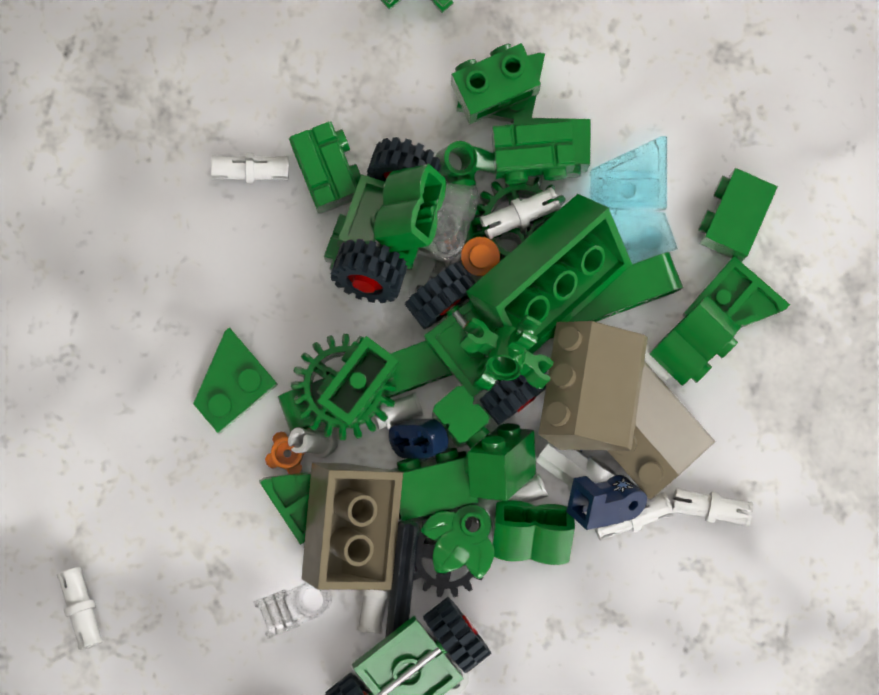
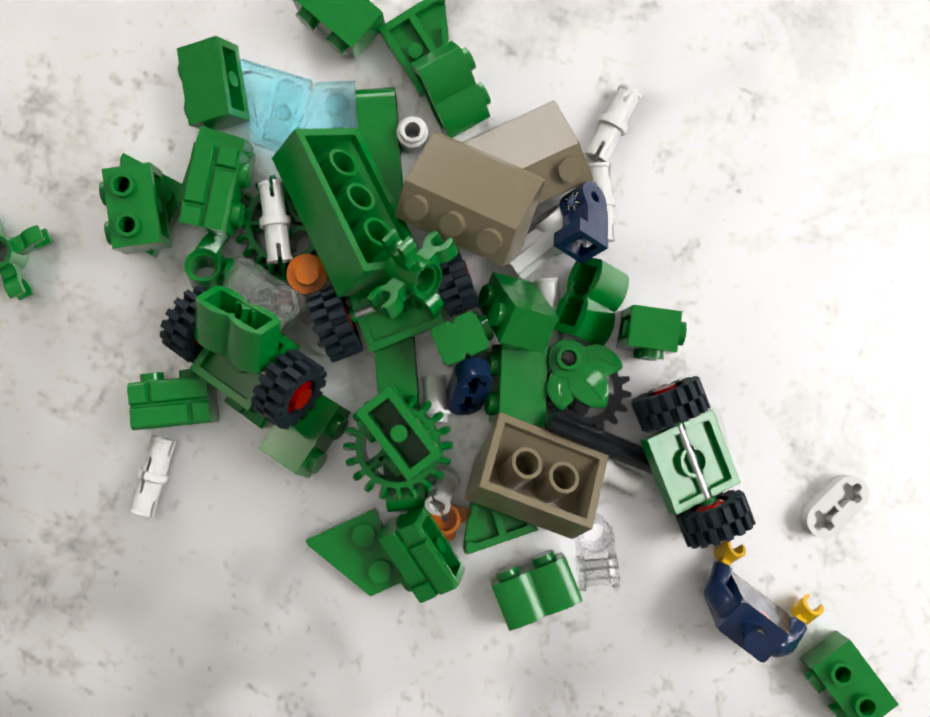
camera: 70 degrees left, 5 degrees up
none -> green brick [176,36,250,131]
none -> green brick [259,394,351,478]
none -> green brick [377,504,466,603]
none -> white pin [397,116,428,154]
none -> green brick [490,550,583,631]
none -> green brick [616,305,687,361]

